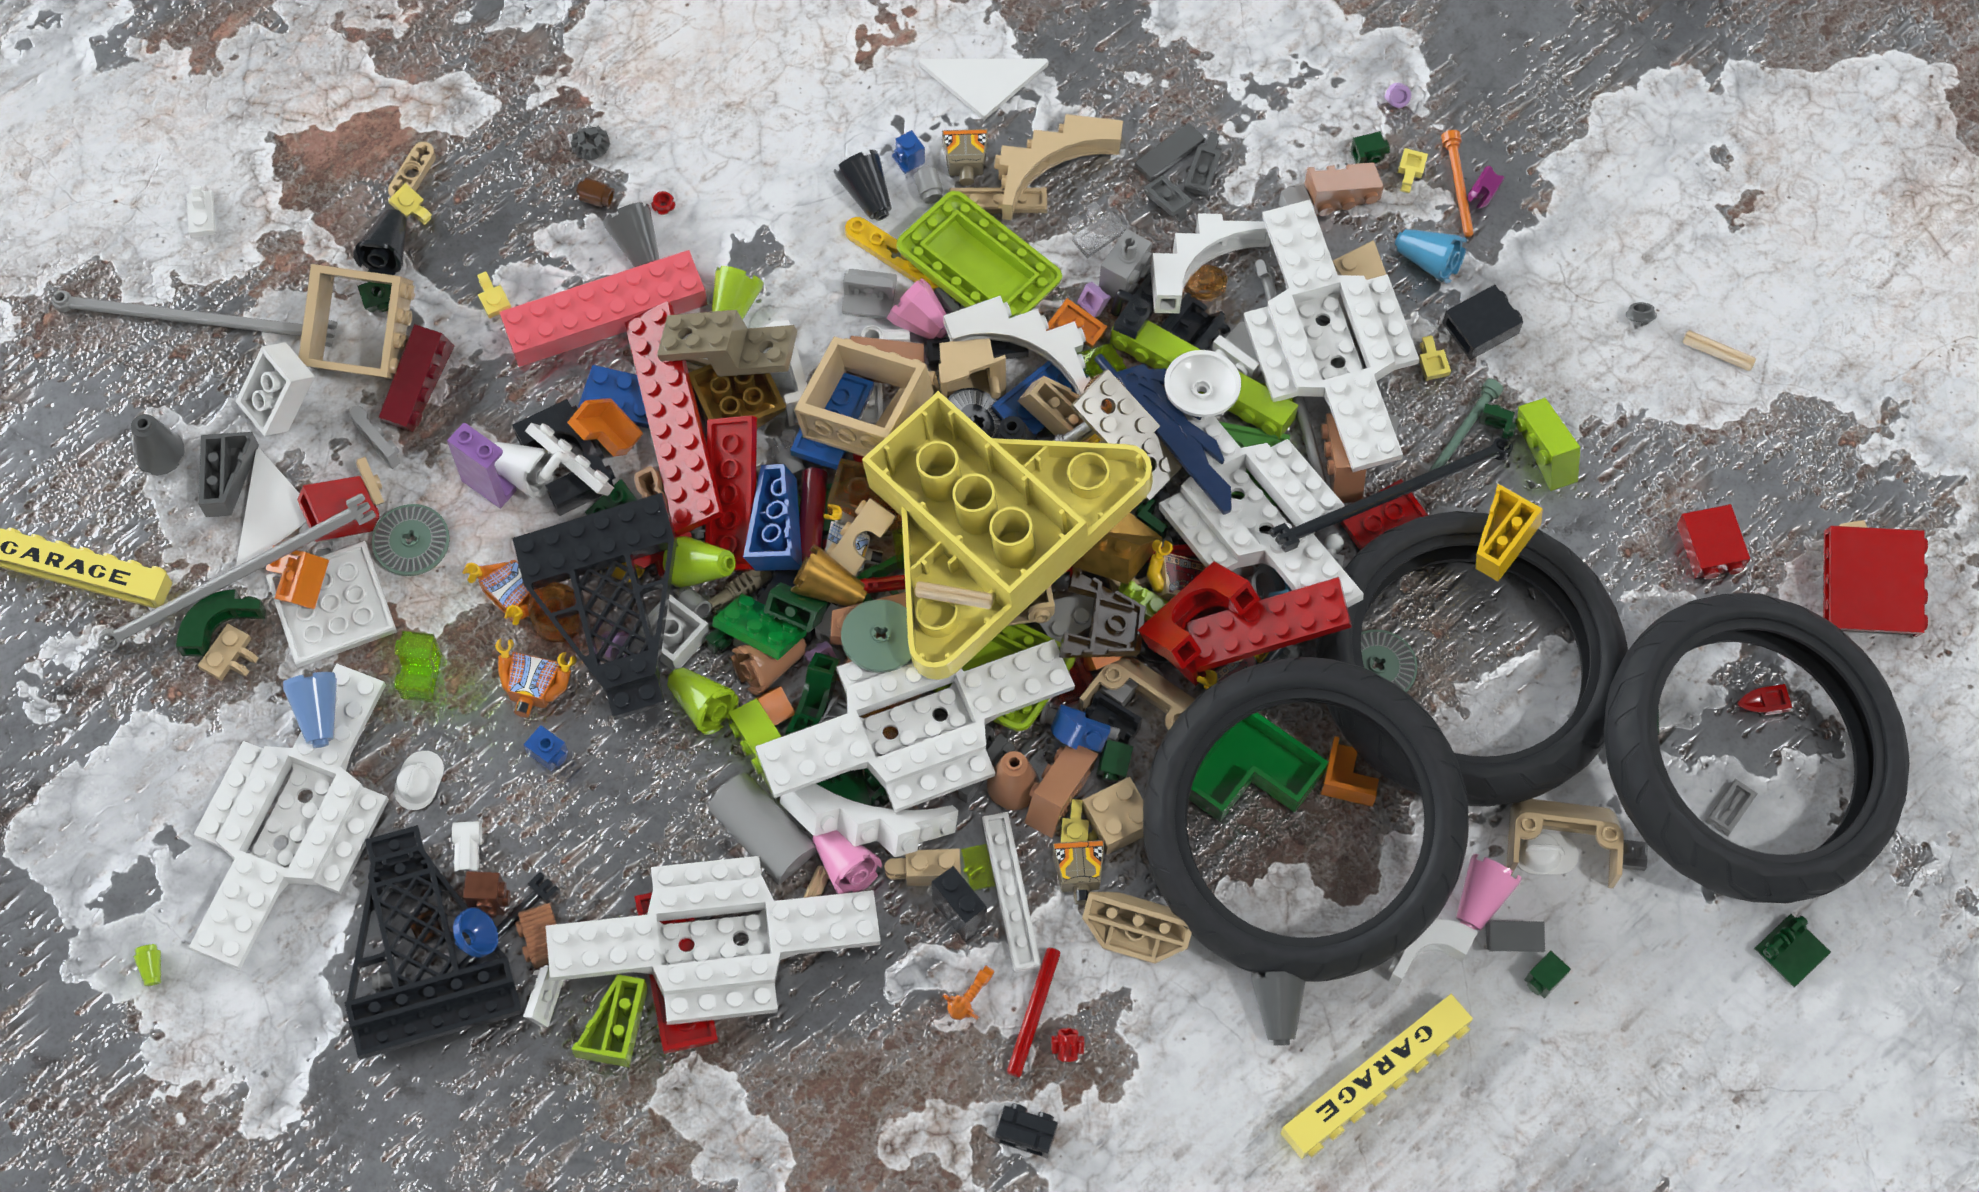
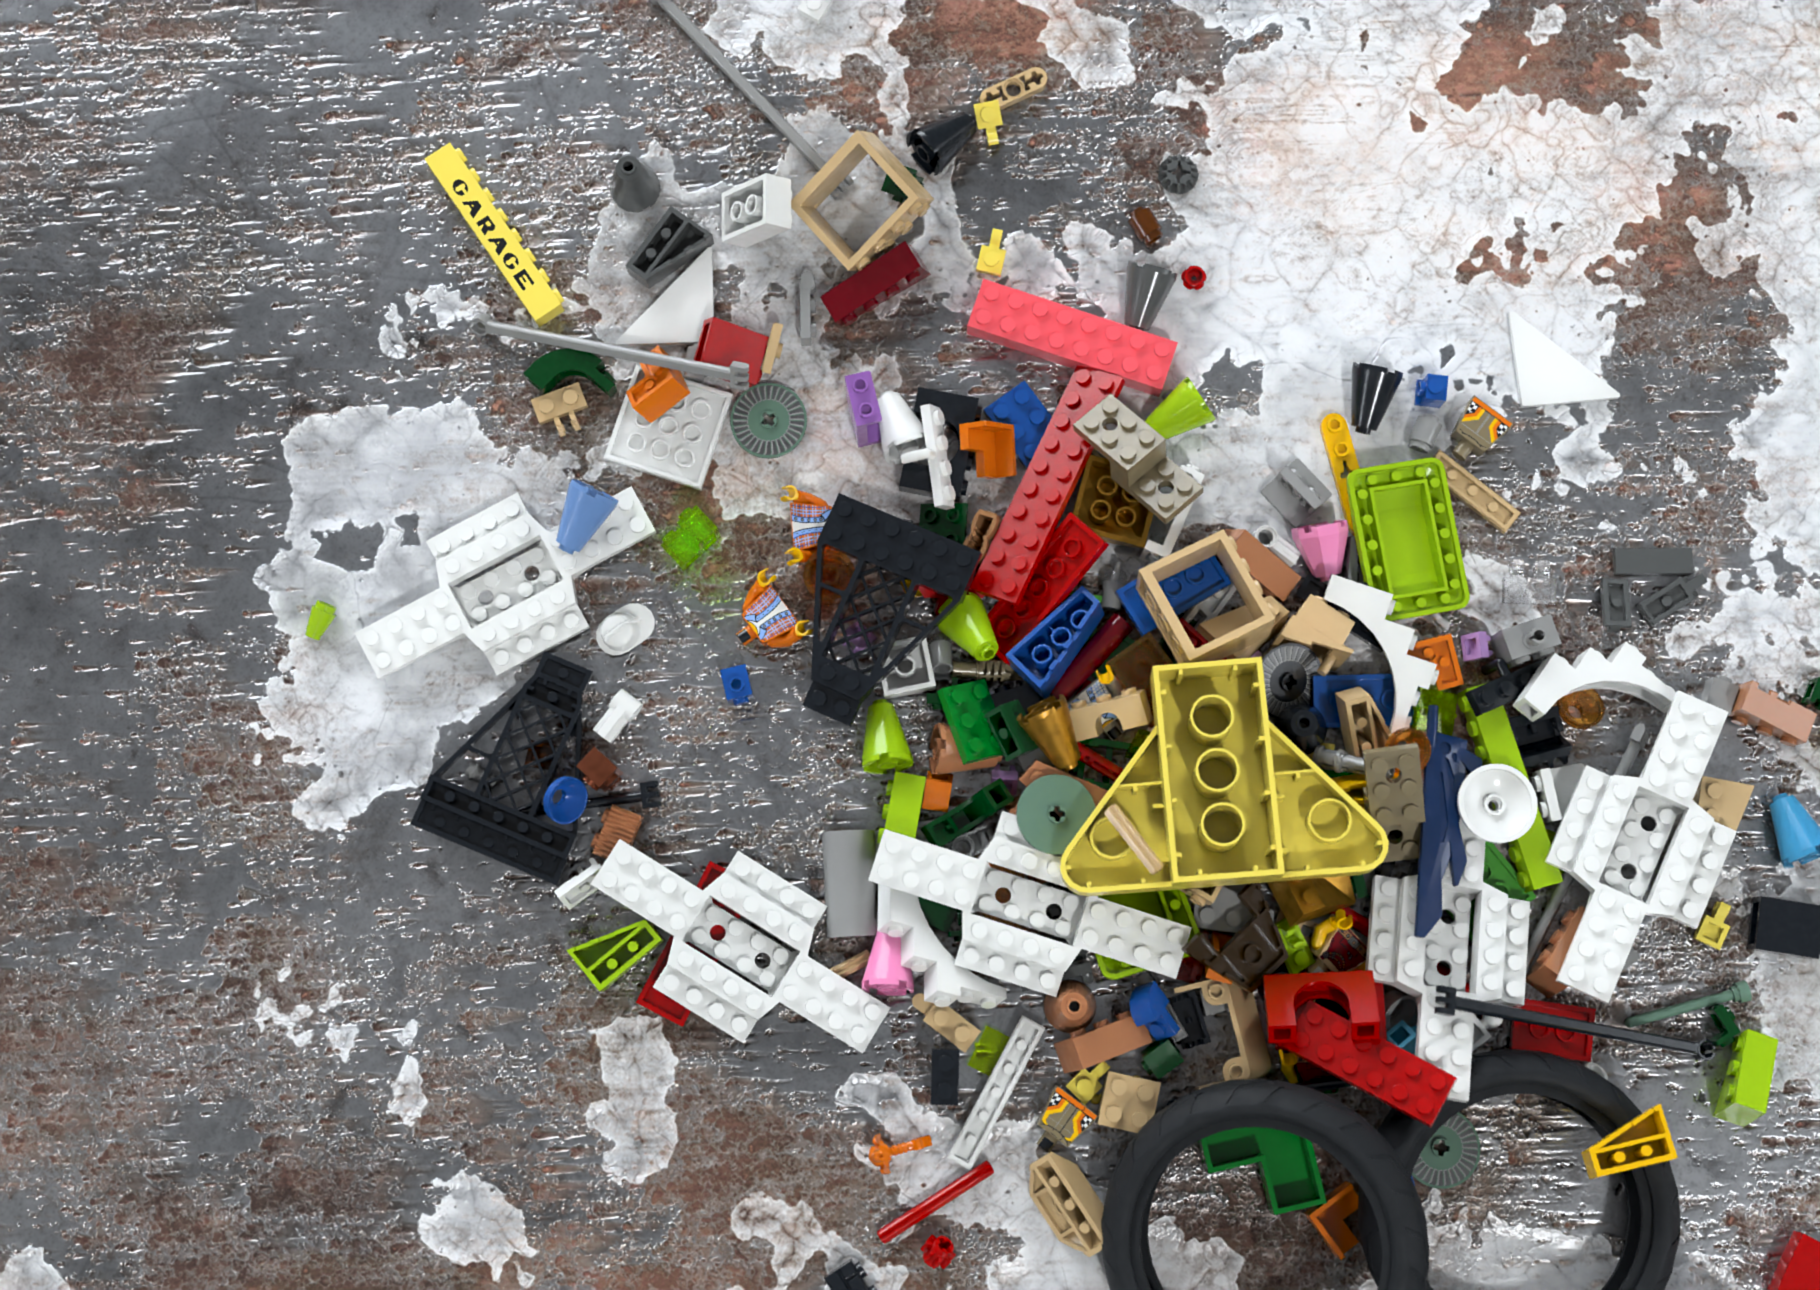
camera: 40 degrees right, 15 degrees up
tan arch [994,114,1123,220] -> none

